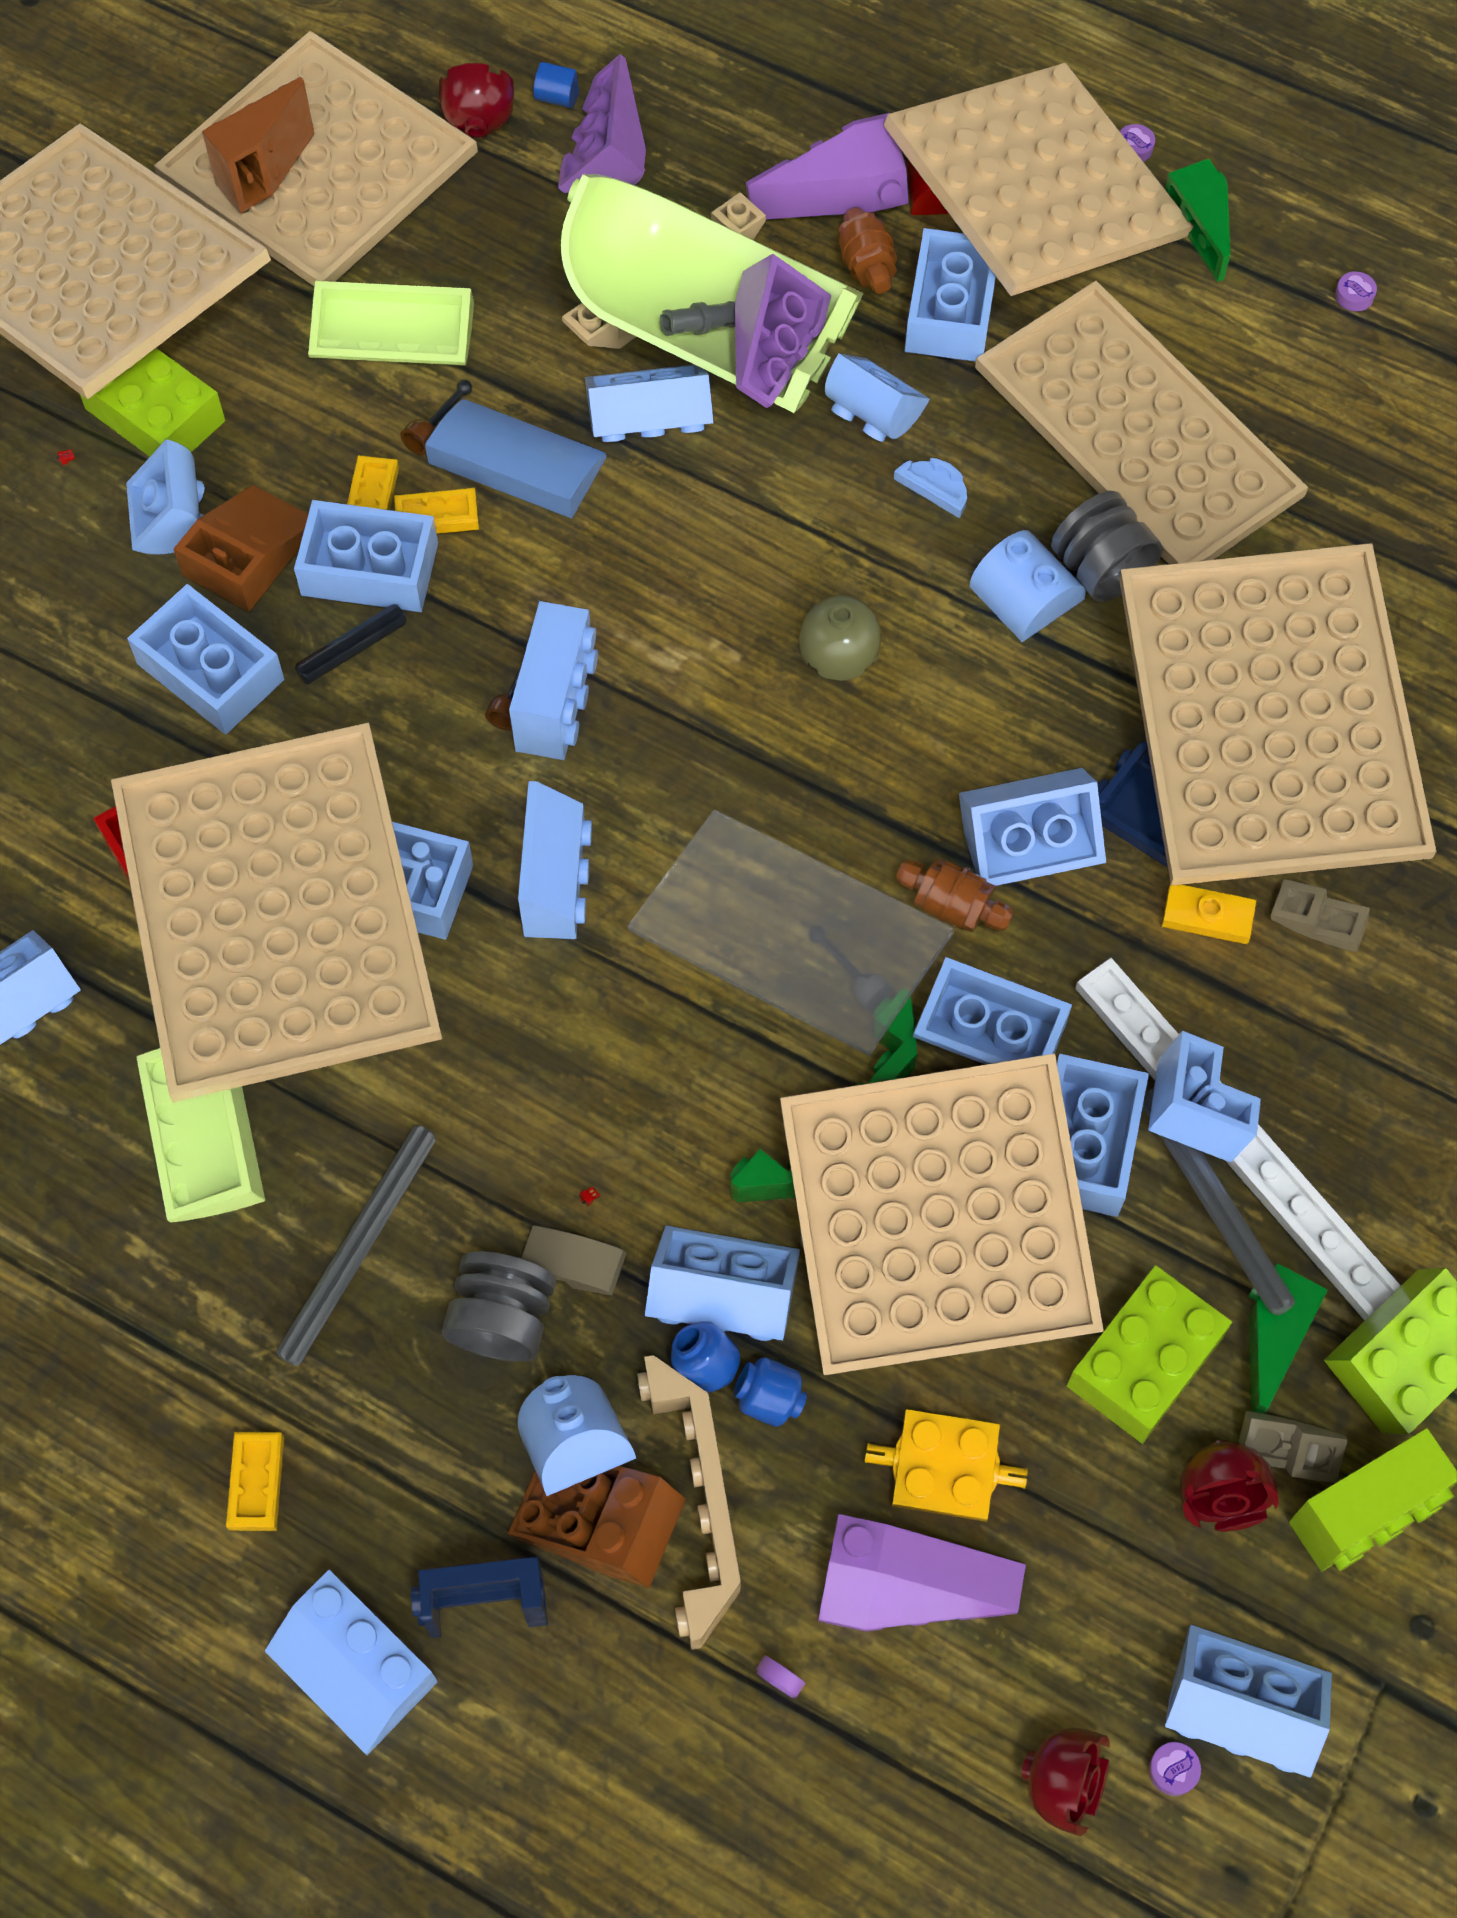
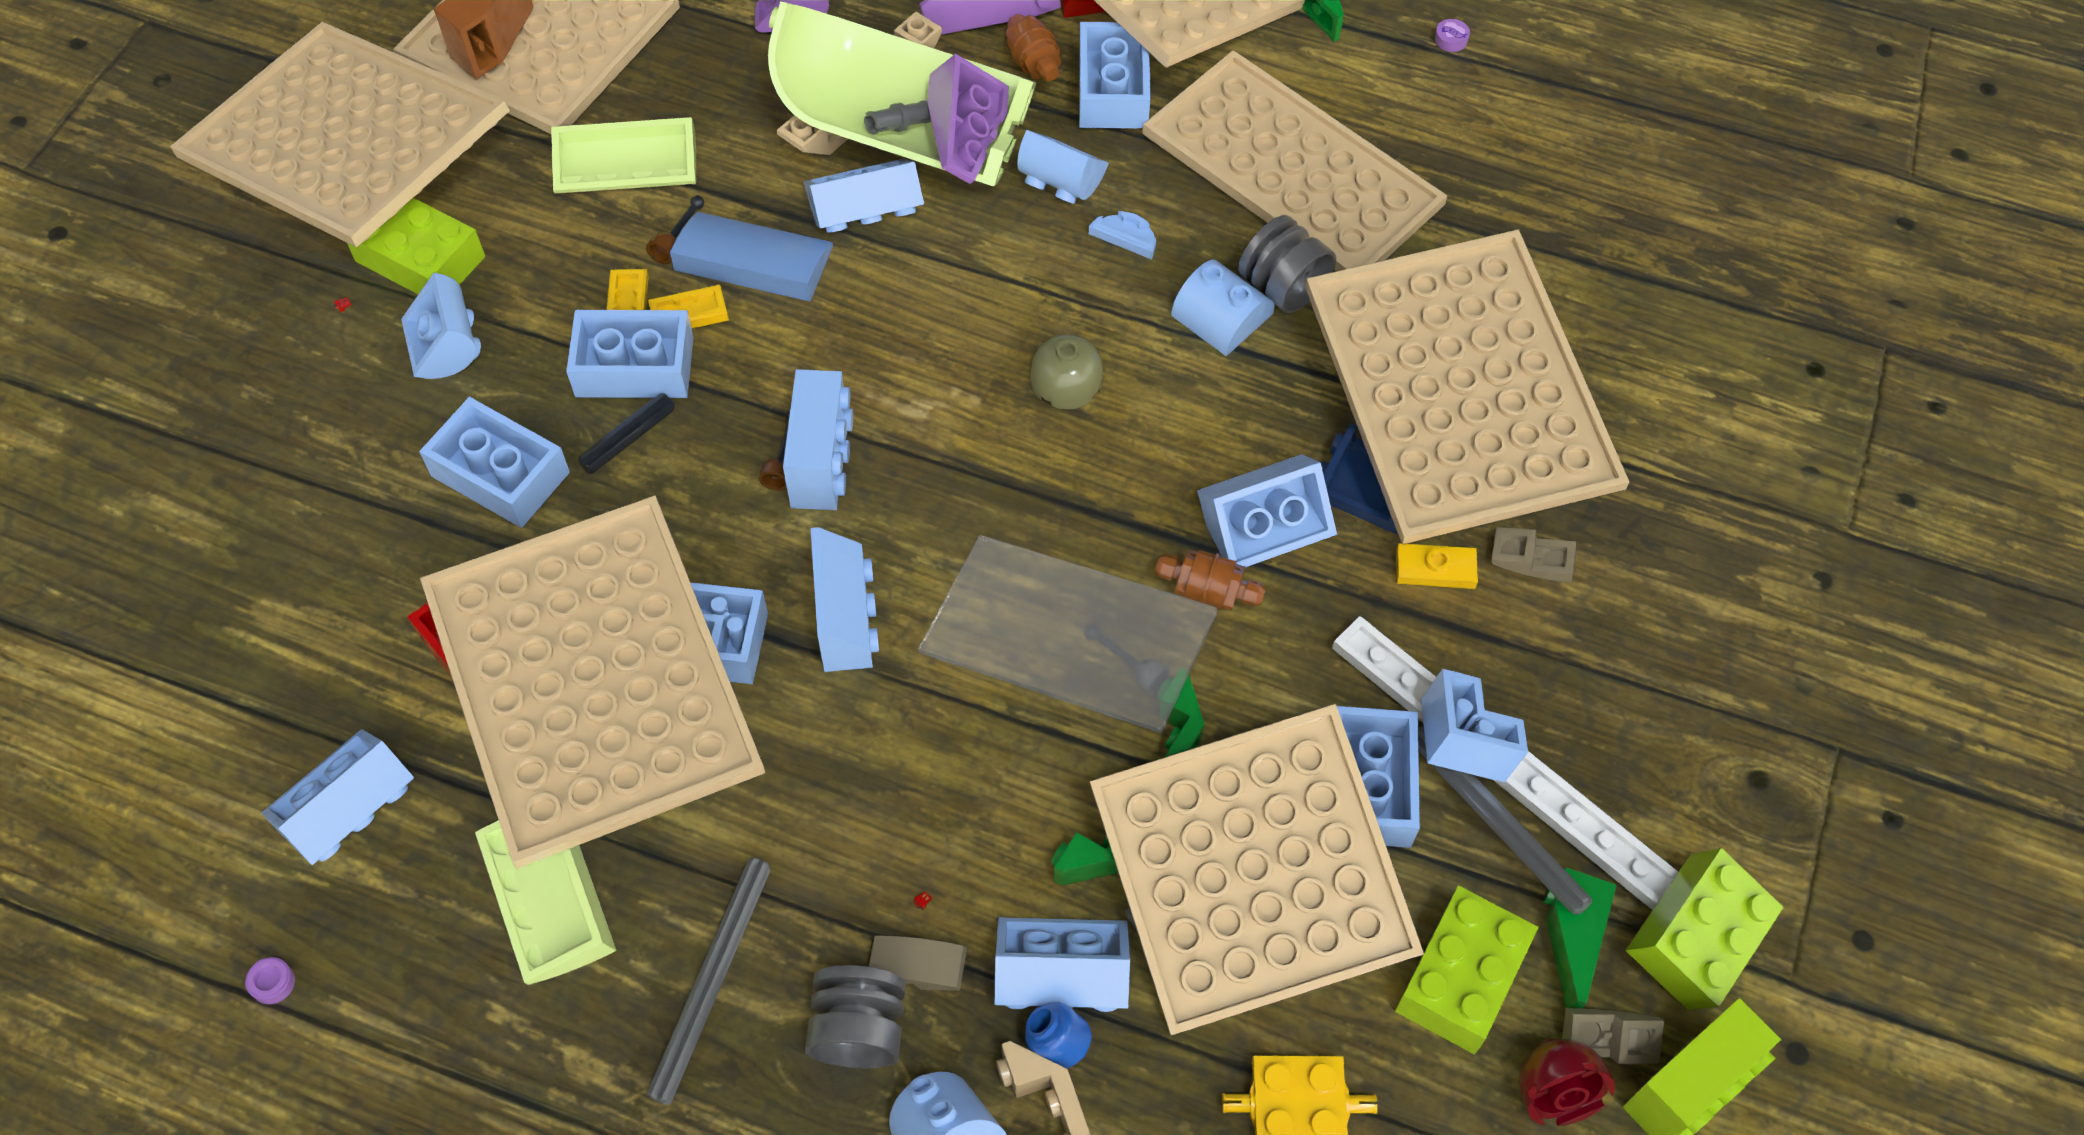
camera: 10 degrees left, 5 degrees down
dark orange slope [173,485,308,612] -> none
blue head [733,1357,807,1427] -> none
light blue slope [913,957,1072,1065] -> none

